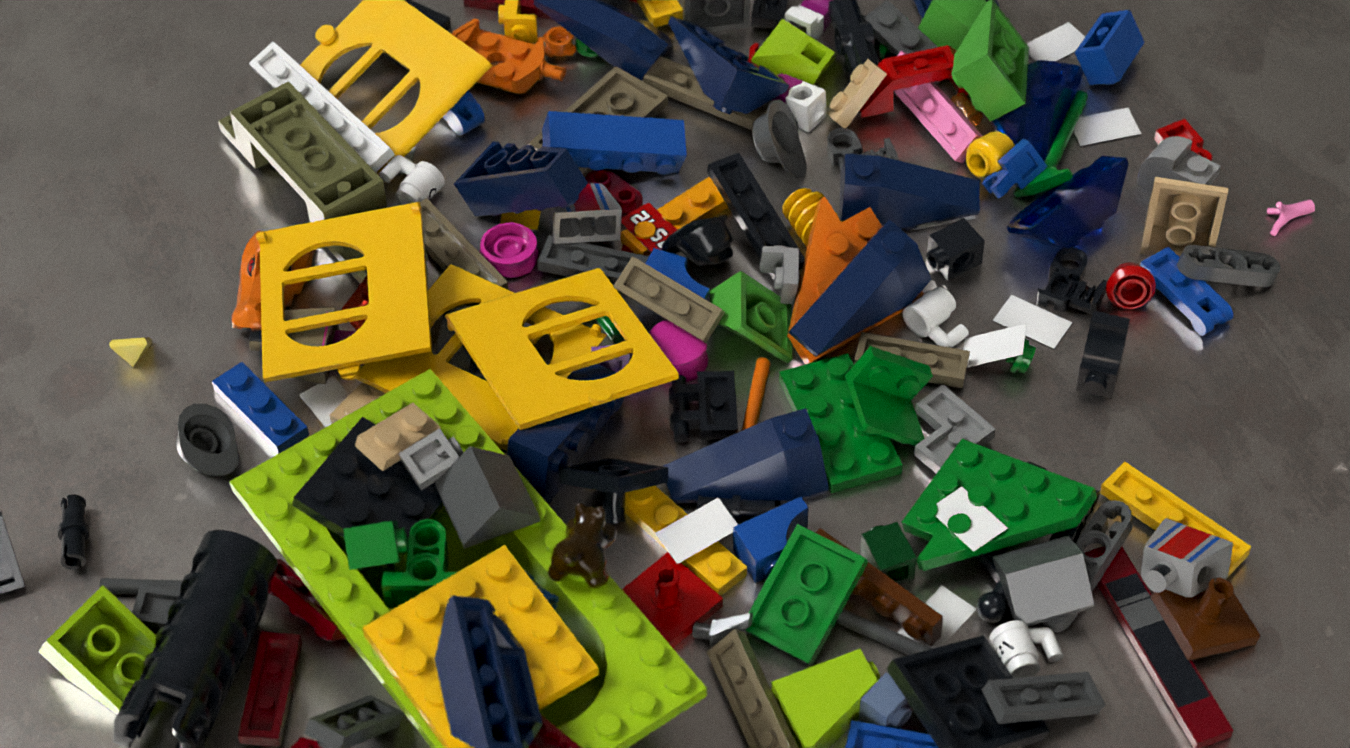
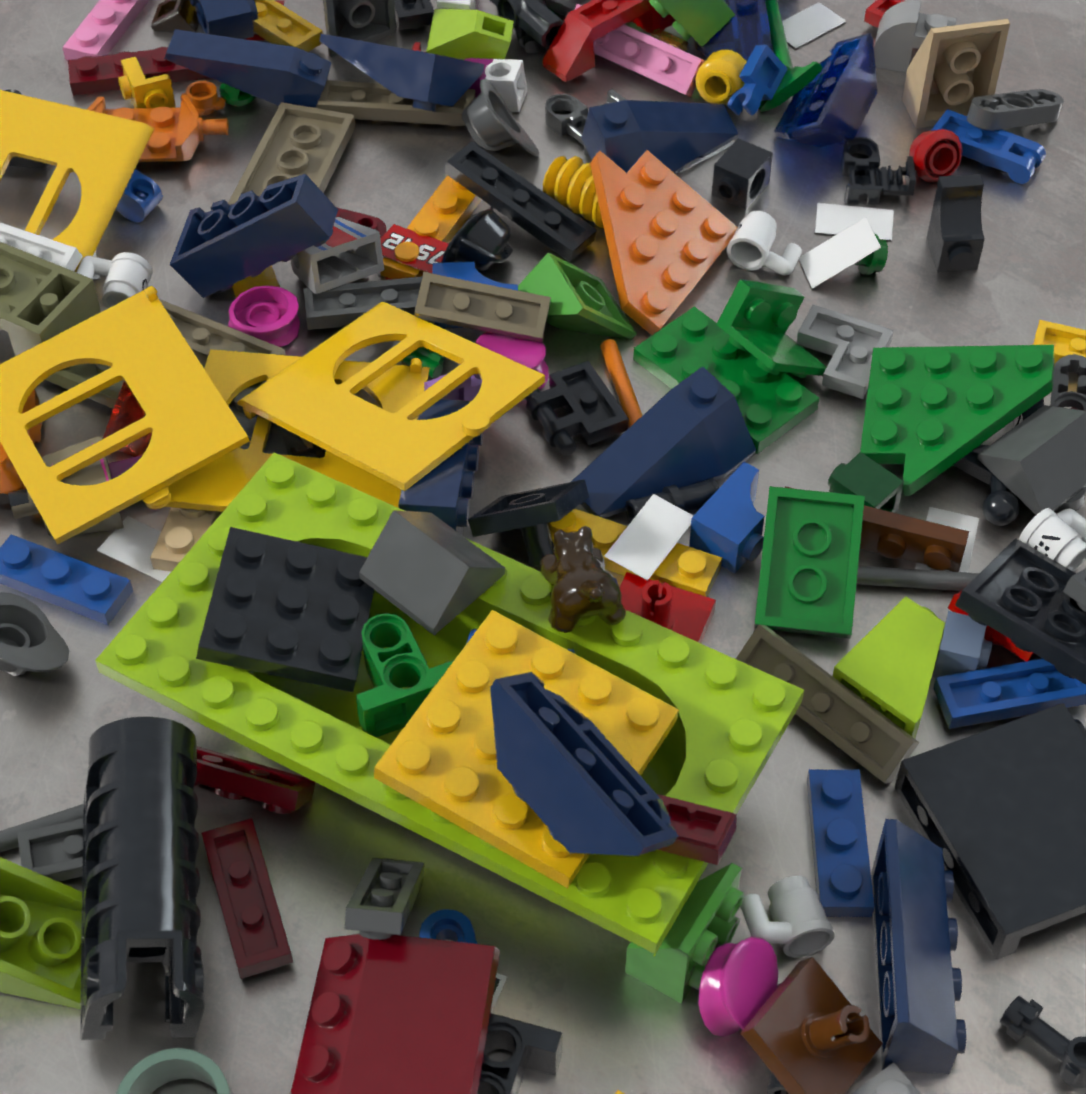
camera: 25 degrees left, 0 degrees up
green brick [343,520,408,570] -> none
tan plate [355,403,441,471] -> none
light grey bracket [399,428,464,490] -> none
blue brick [542,111,687,175] -> none
dark grey bar [693,613,753,646] -> none
light grey bracket [760,245,799,304] -> none
dark blue wedge [788,219,932,357] -> none
tan plate [827,59,887,129] -> none
dark tan plate [854,332,970,388] -> none
white sticker [936,487,1008,552] -> none
bright pink bar [1266,199,1315,236] -> none

